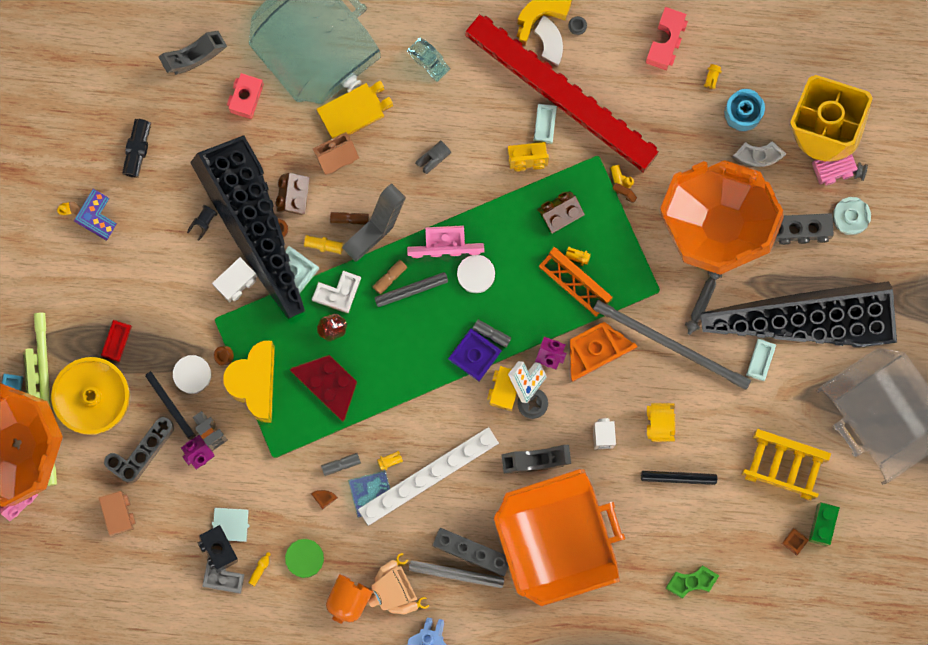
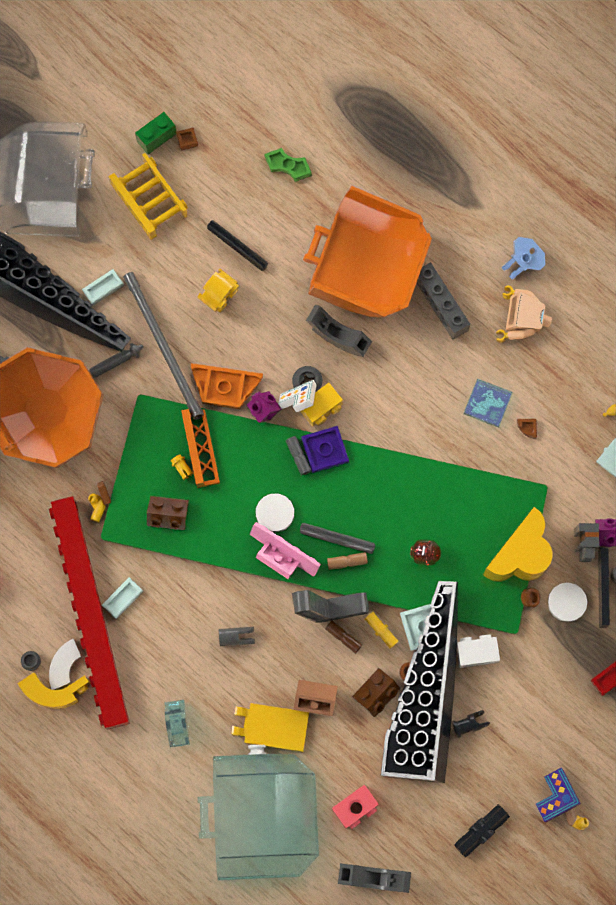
camera: 140 degrees left, 5 degrees down
bright green tile [285,539,324,578] -> none
dark red wing [290,355,357,422] -> none
white tile [312,271,361,313] -> none
dark grey piece [321,453,361,476] -> none
orange cylinder [326,574,373,624] -> none
white plate [358,427,499,526] -> none
yellow pin [377,451,403,471] -> none
light grey axle [408,561,504,588] -> none
yellow bracket [508,142,549,172] -> none
white piece [593,418,616,450] -> none

